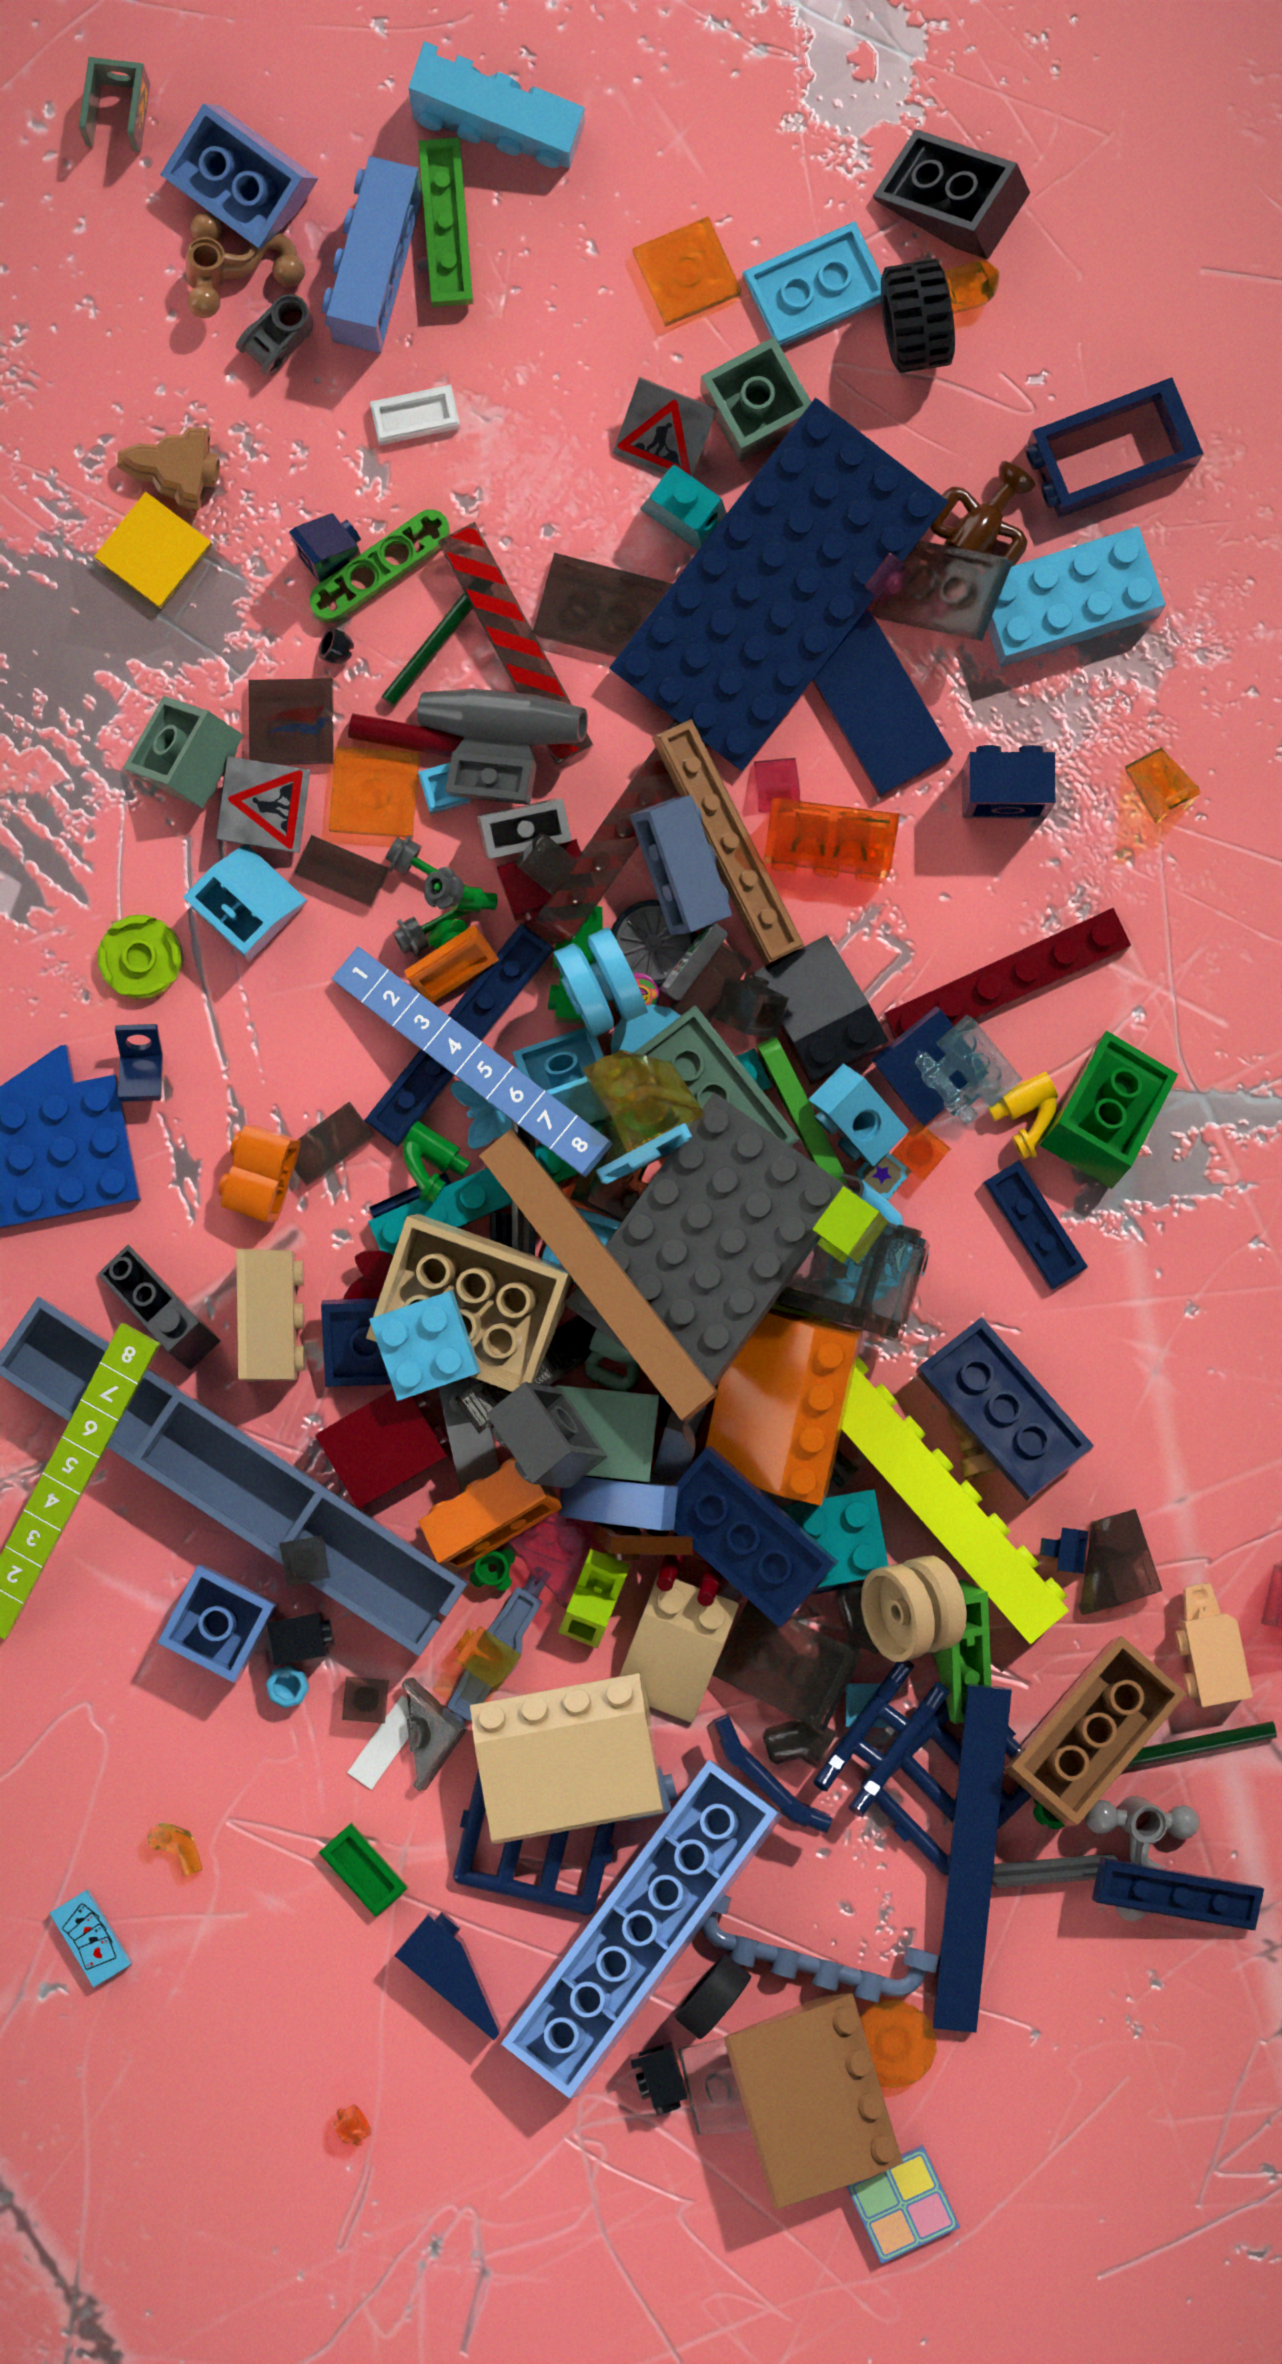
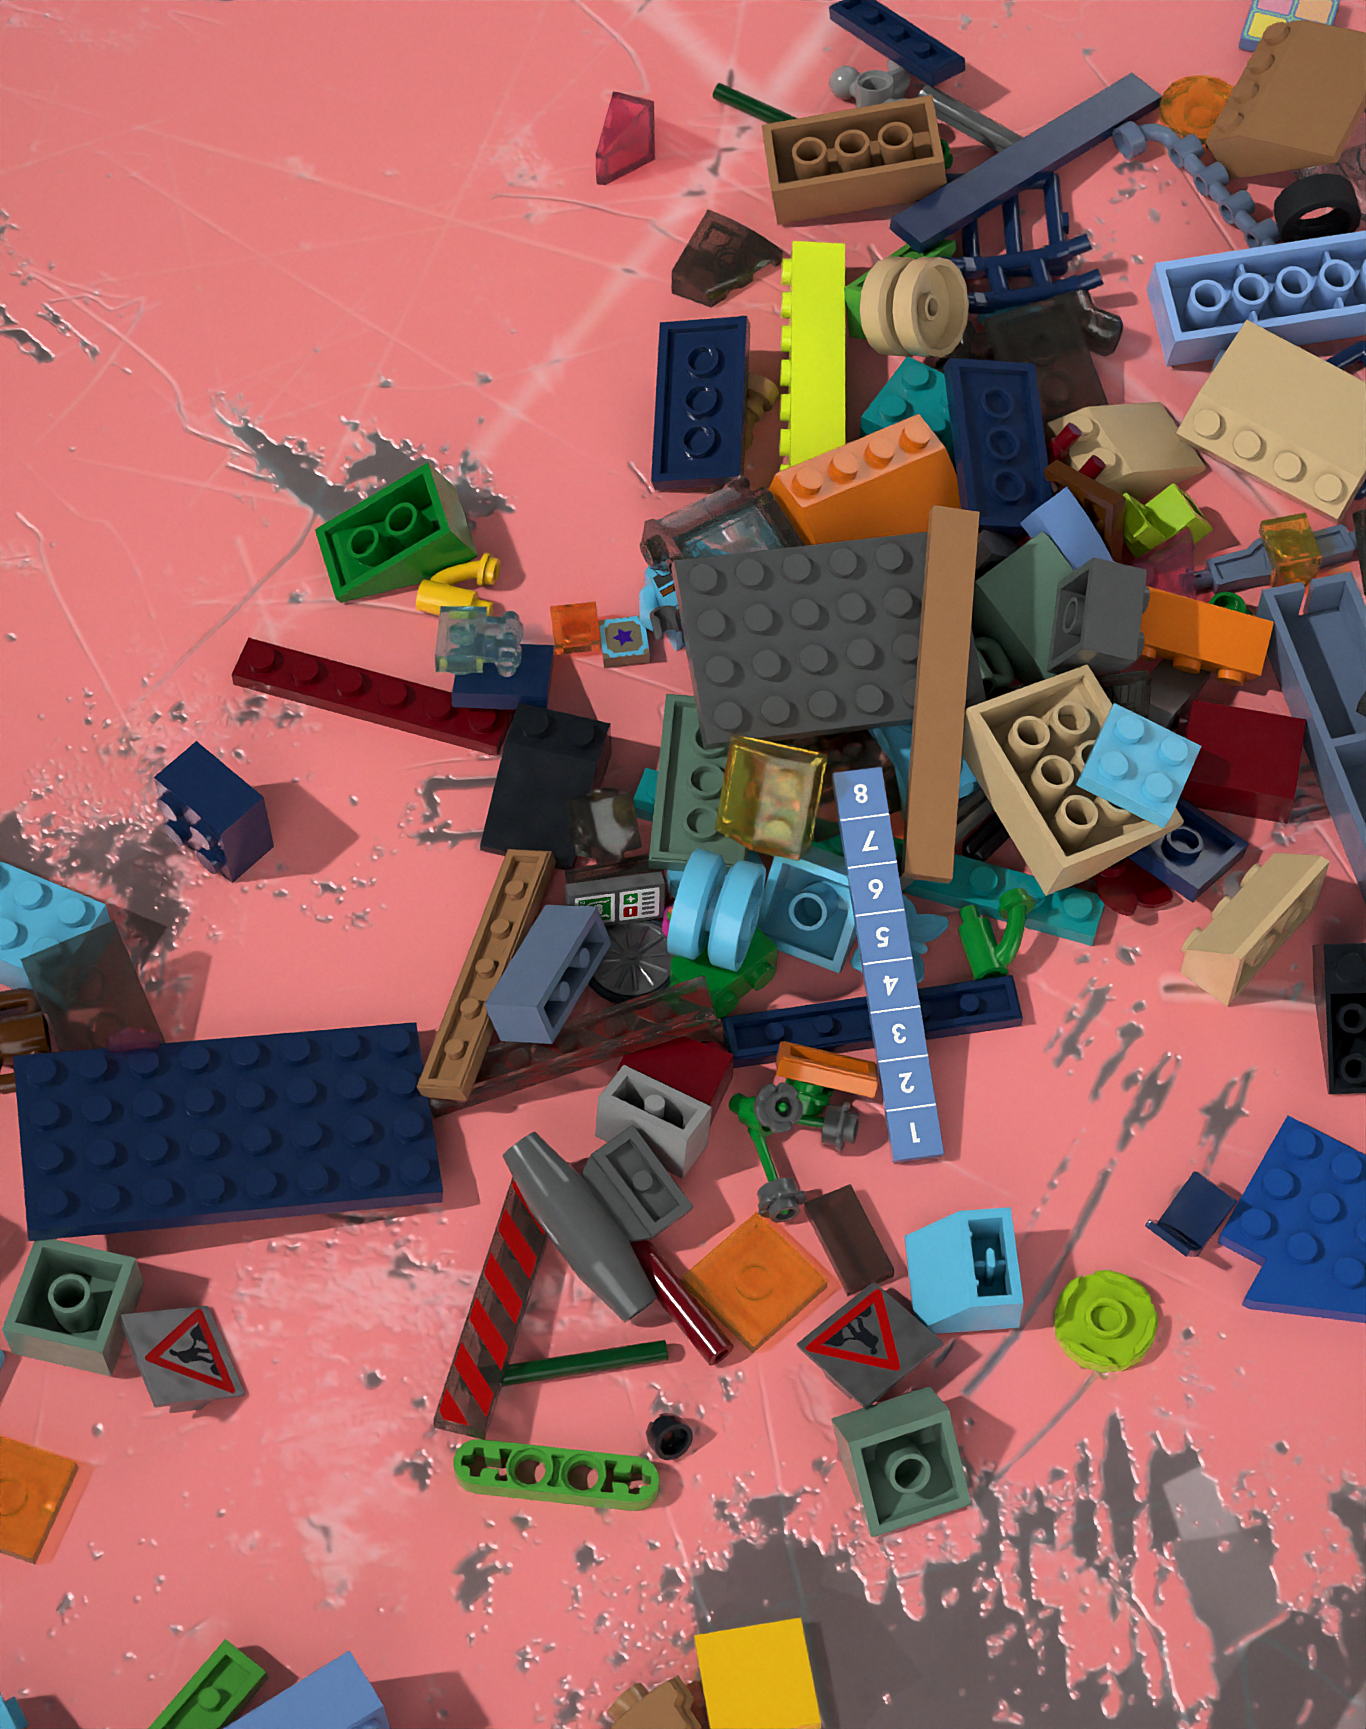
camera: 135 degrees left, 25 degrees down
orange brick [218,1125,301,1222] -> none
clear smoke tile [249,678,334,765] -> none
dark blue slope [289,513,361,583] -> none
clear smoke tile [294,1101,376,1187] -> none
dark blue piece [369,1172,451,1218] -> none
white tile [370,385,460,446] -> none
medium azure tile [418,762,470,814] -> none
clear smoke brick [514,830,579,895] -> none
clear smoke tile [533,553,673,657] -> none
medium azure tile [596,1123,692,1185] -> none
teal torso [640,465,727,550] -> none
dark blue piece [713,1713,833,1834] -> none
clear pink slope [754,758,800,813] -> none
bright green beam [756,1036,848,1185] -> none
clear orange slope [763,798,900,883] -> none
medium azure brick [808,1063,909,1167] -> none
dark blue tile [812,610,953,797] -> none
lime brick [812,1186,888,1264] -> none
dark blue tile [982,1160,1088,1290] -> none
dark blue tile [1040,1527,1089,1574] -> none
clear yellow slope [1125,747,1201,824] -> none
light nougat hinge [1175,1583,1253,1707] -> none

